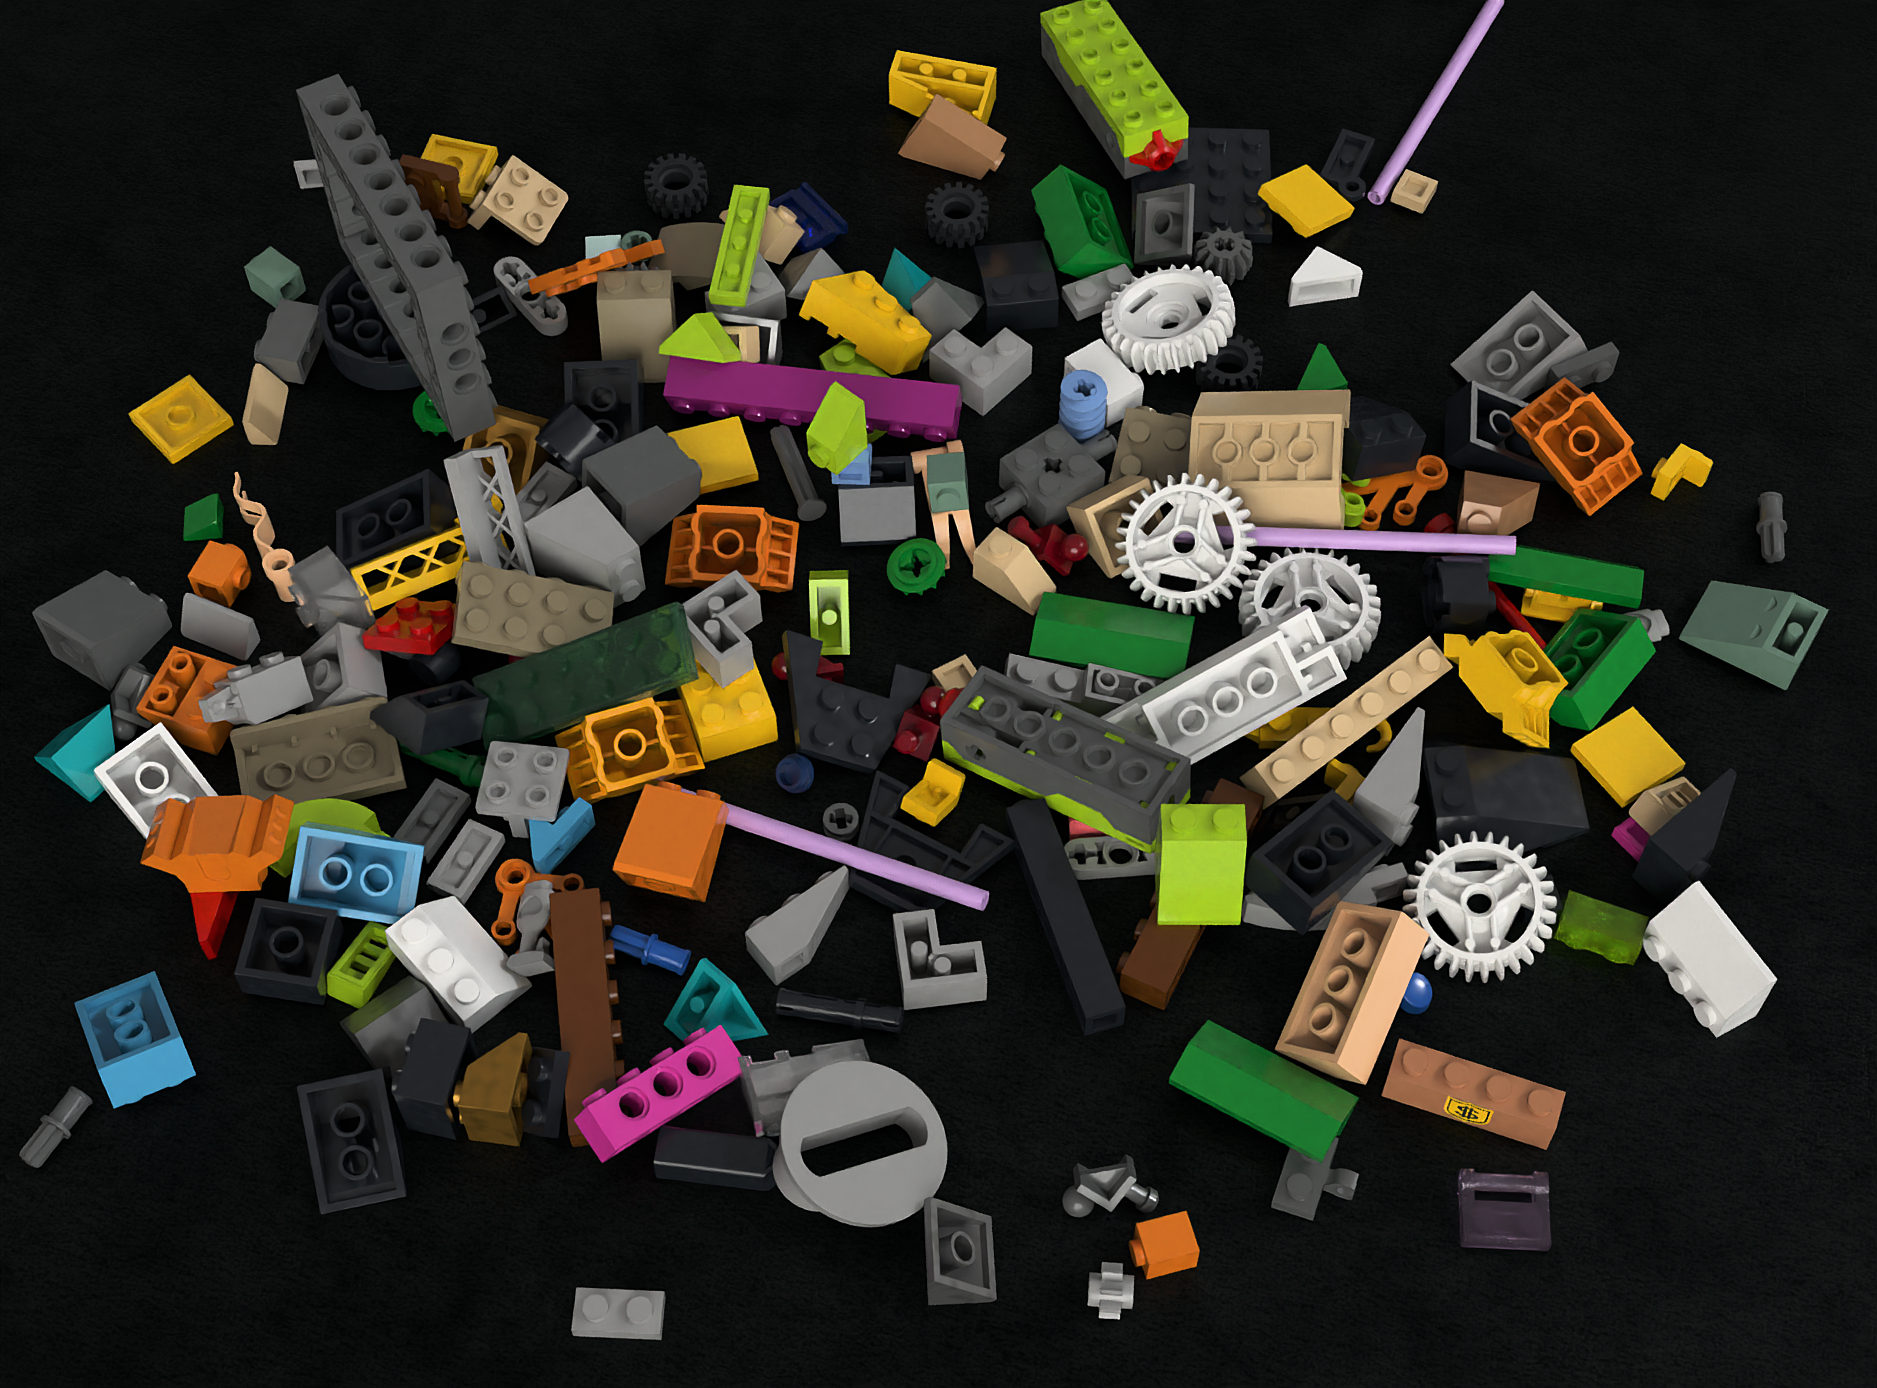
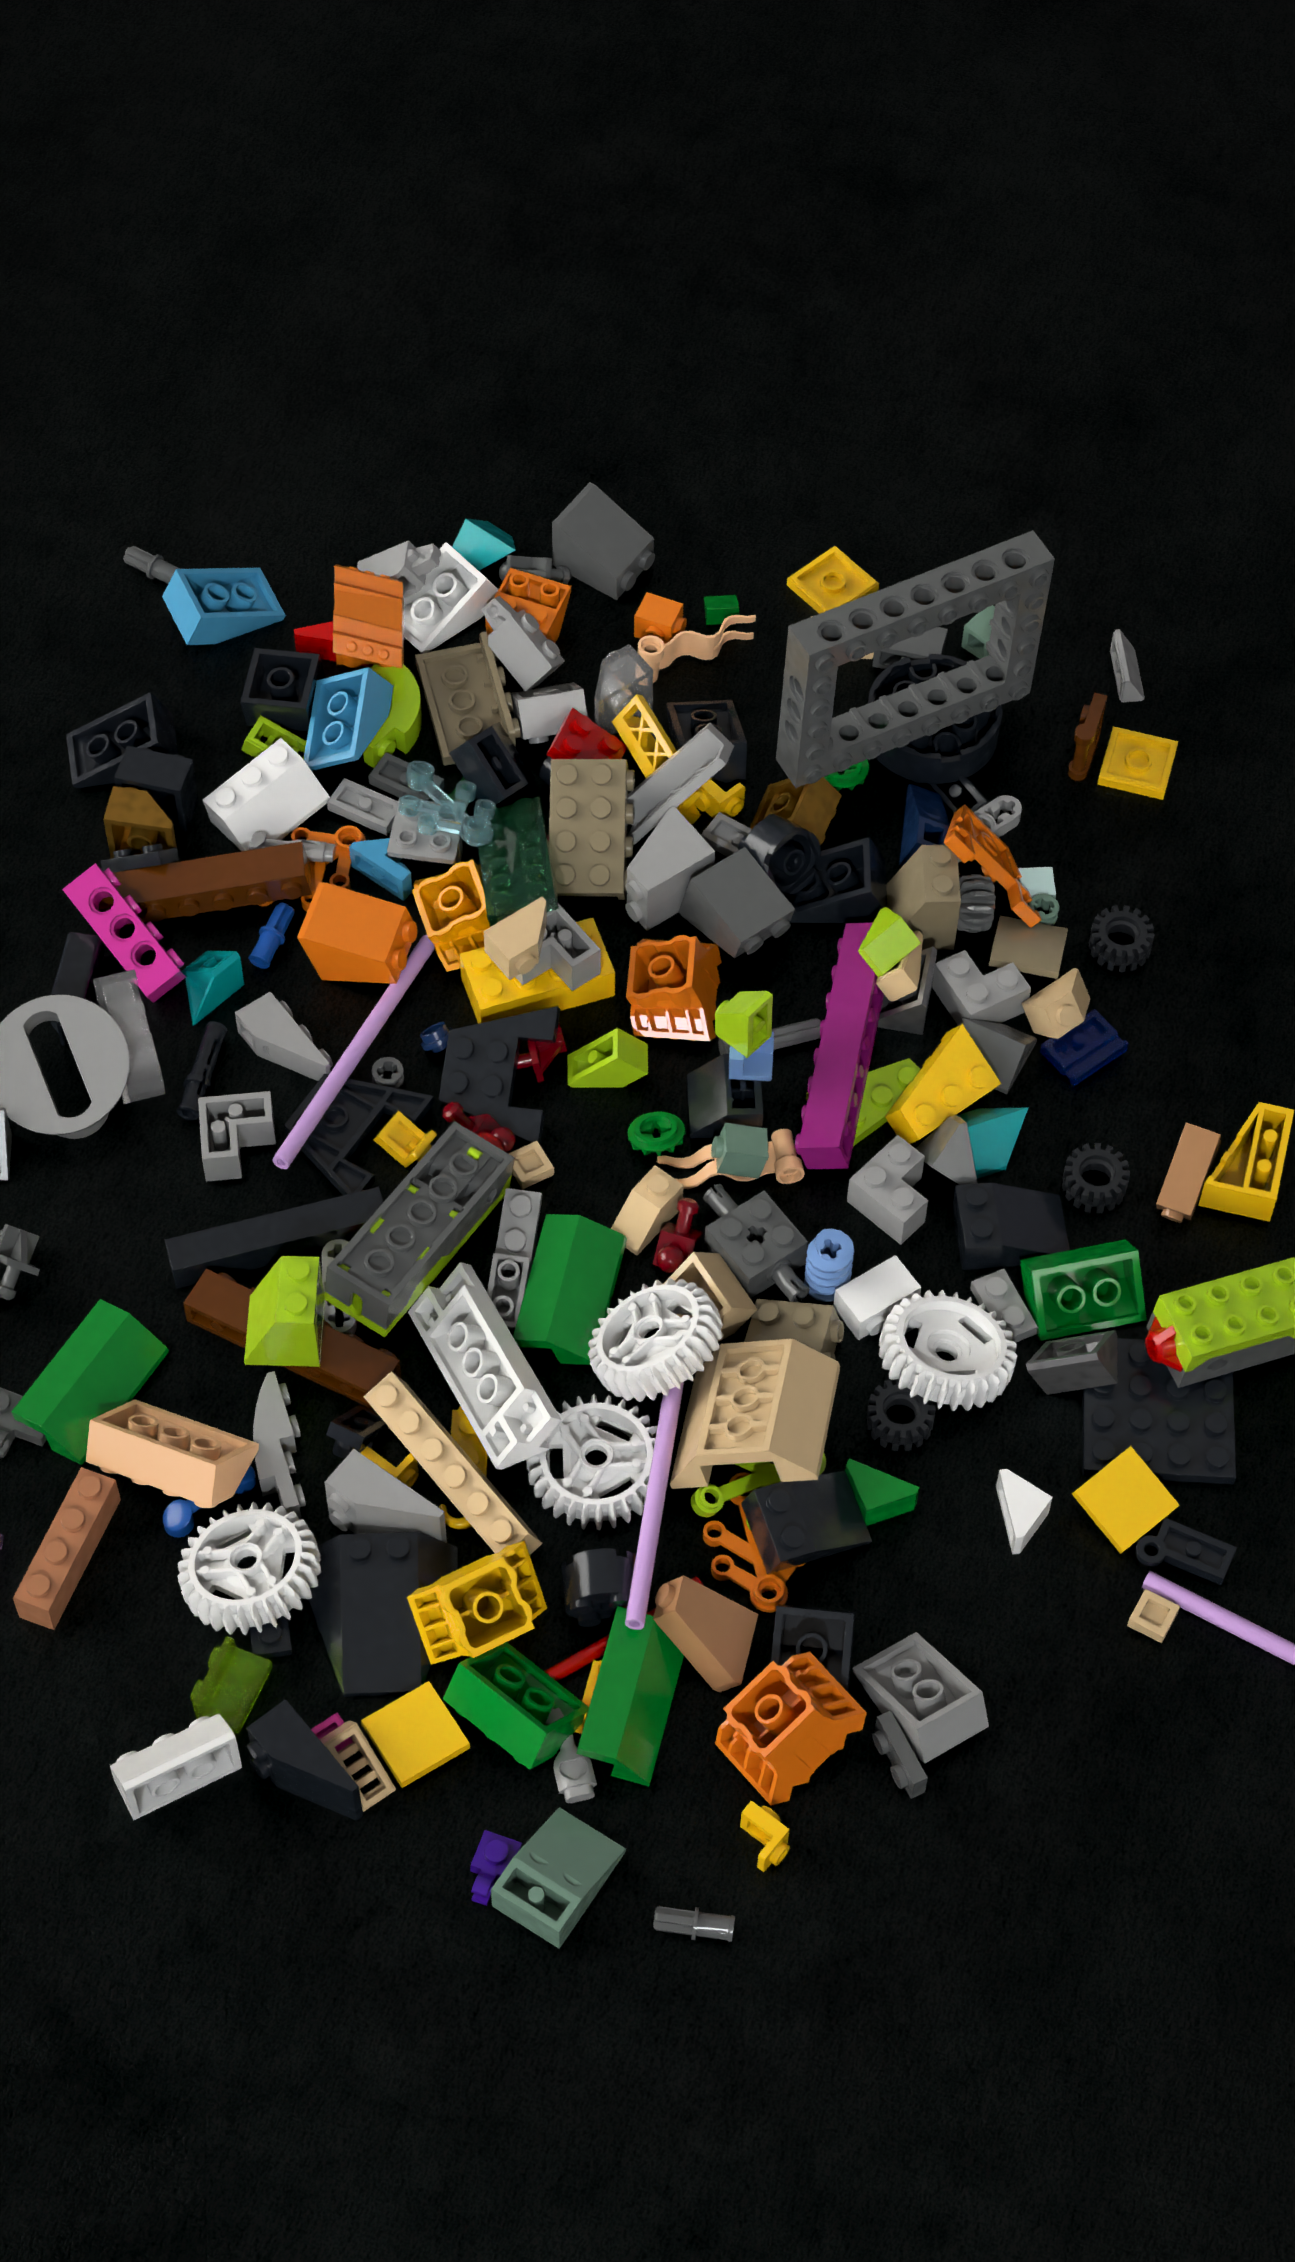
camera: 90 degrees right, 0 degrees up
light grey slope [181,593,260,660] -> none
flat silver slope [340,975,448,1080] -> none
tan bracket [467,155,568,246] -> none
yellow tile [667,416,759,495] -> none
lime plate [709,185,770,307] -> none
dark grey gear [1193,226,1253,286] -> none
black slope [1244,789,1394,935] -> none
none -> light grey hinge [357,540,441,598]
none -> clear light blue plant [398,761,496,847]
none -> dark purple plate [470,1830,522,1906]
none -> tan slope [484,897,547,980]
none -> dark blue slope [899,784,950,866]

